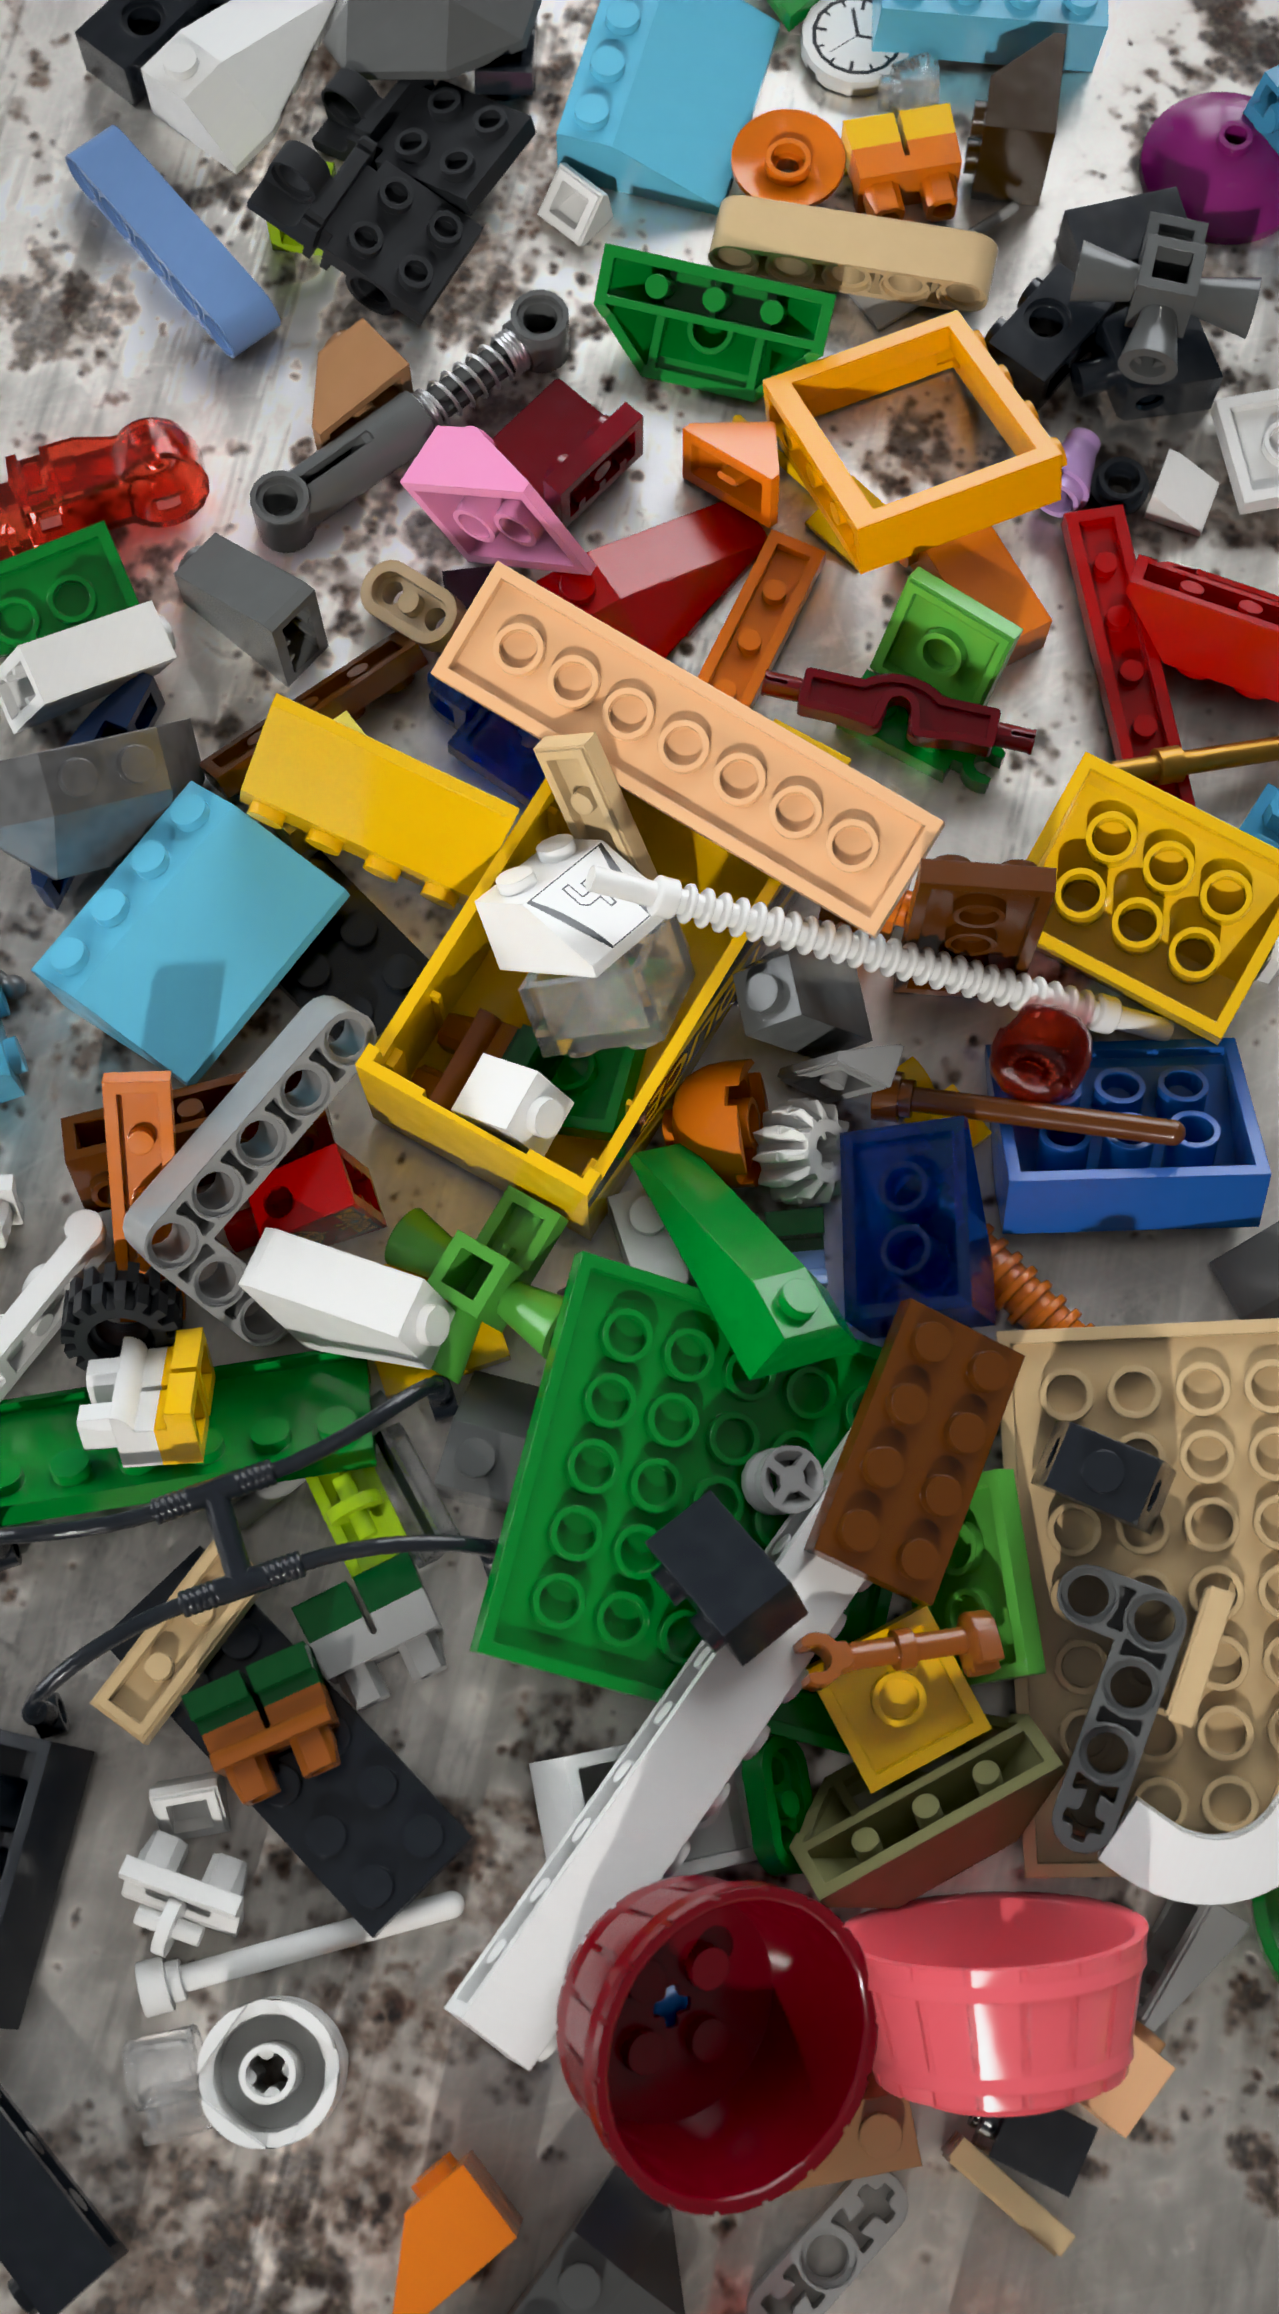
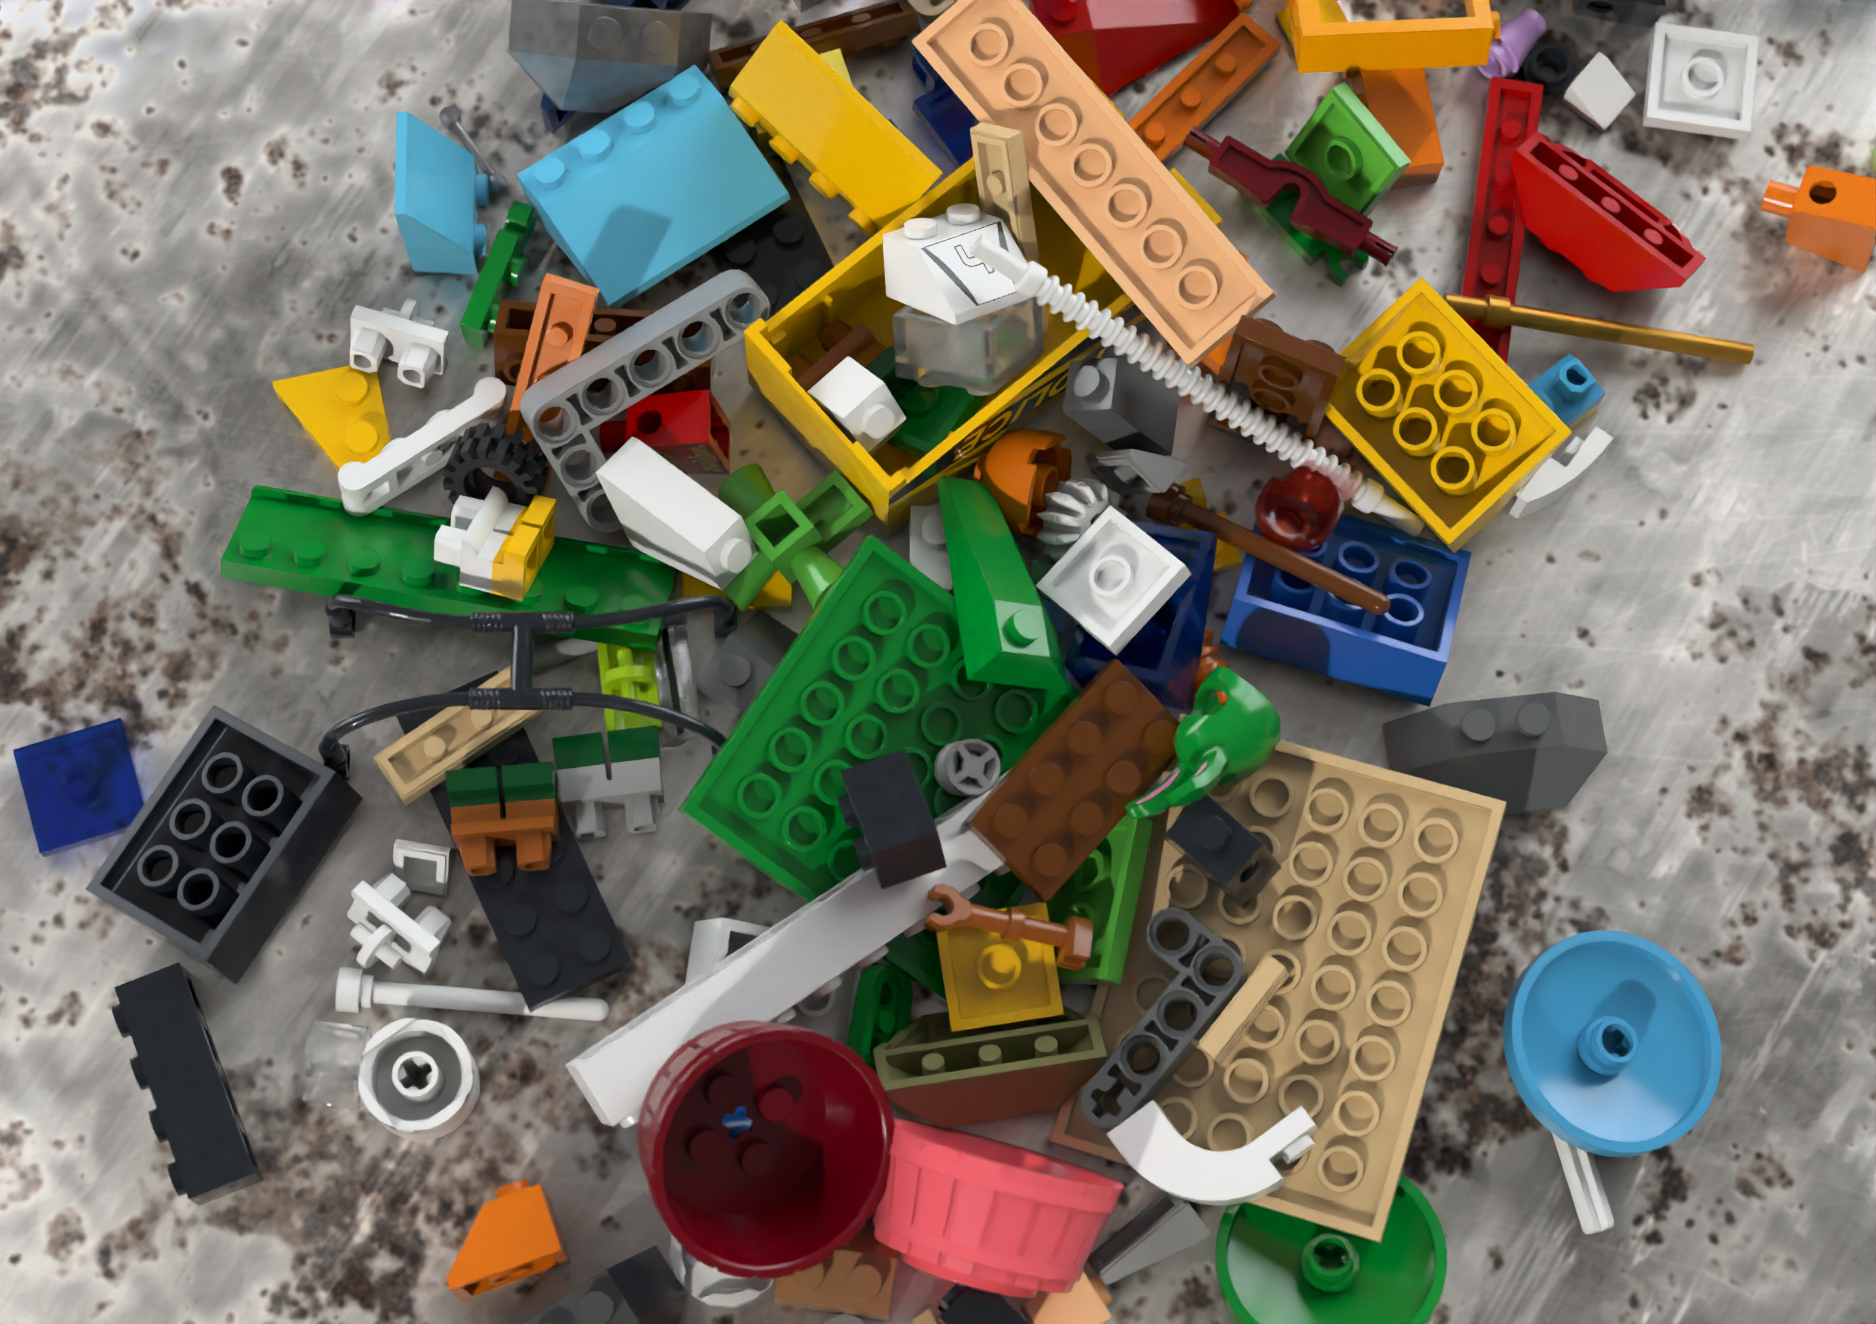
camera: 15 degrees right, 0 degrees up
none -> green plate [460,200,537,349]
none -> white plate [1036,505,1191,655]
none -> green piece [1125,666,1281,818]

